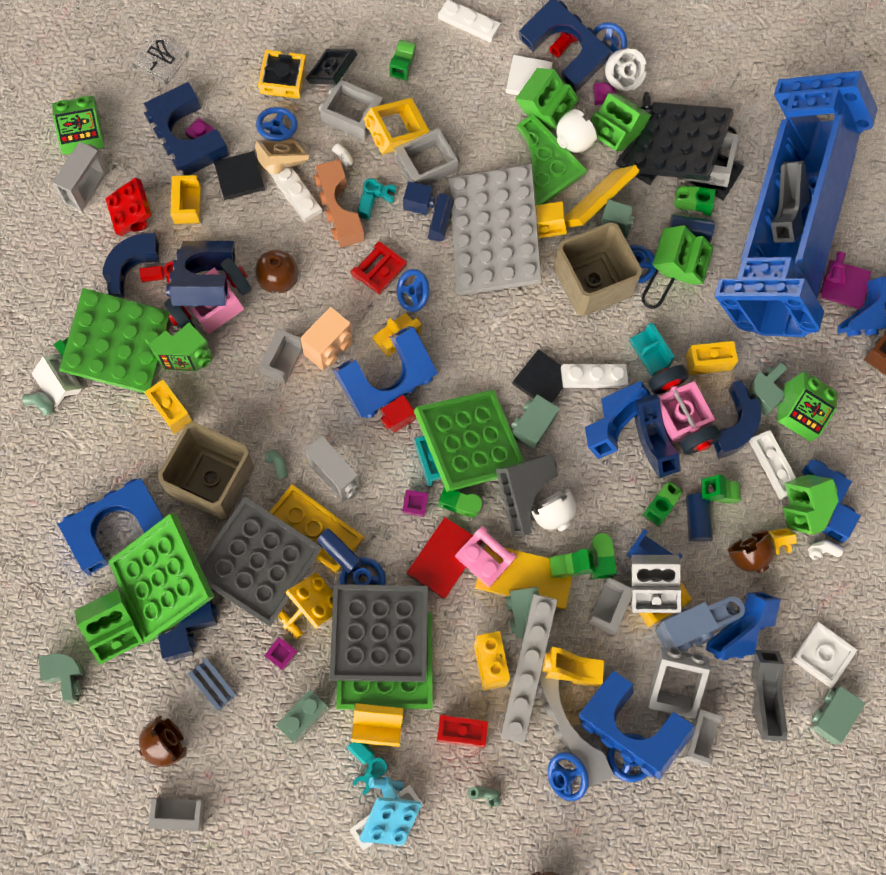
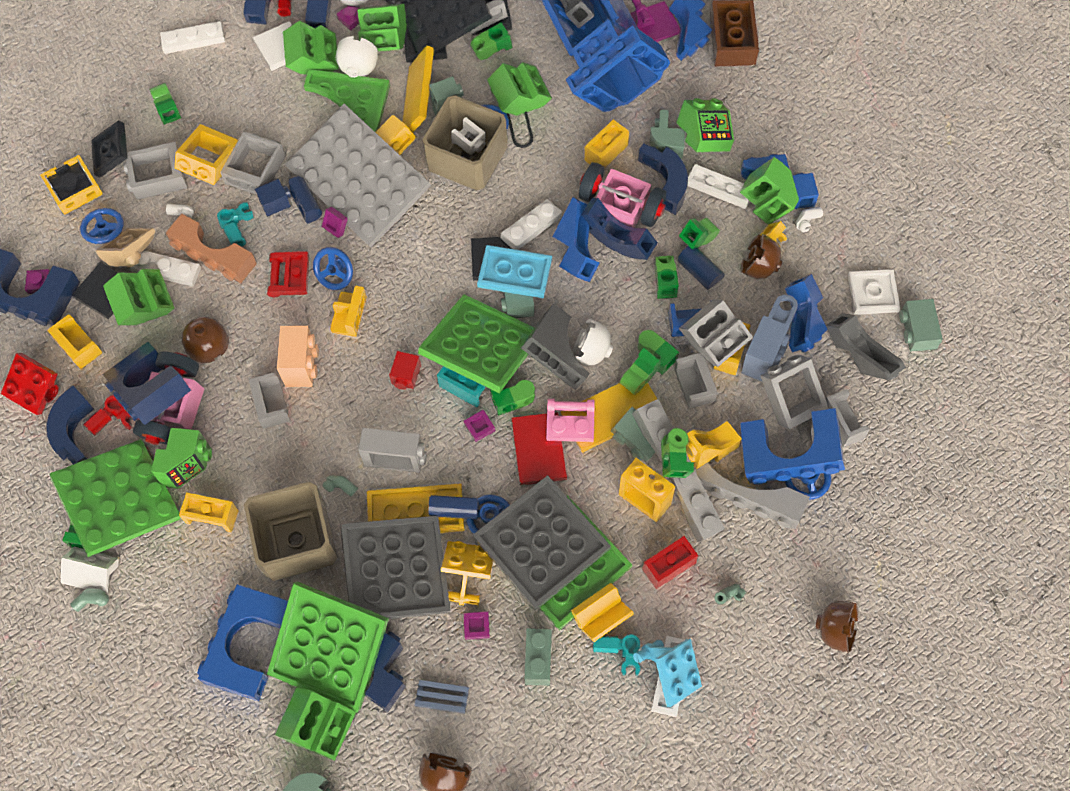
camera: 35 degrees left, 5 degrees down
blue arch [332,326,438,418] -> none
blue piece [547,752,589,801] -> none
teal panel [629,322,675,376] -> none
dark blue brick [669,214,715,243] -> none
none -> bright green piece [103,269,175,325]
none -> magenta plate [322,207,348,238]
none -> white window [451,117,486,155]
none -> medium azure tile [477,245,552,299]
none -> leg [661,428,694,478]

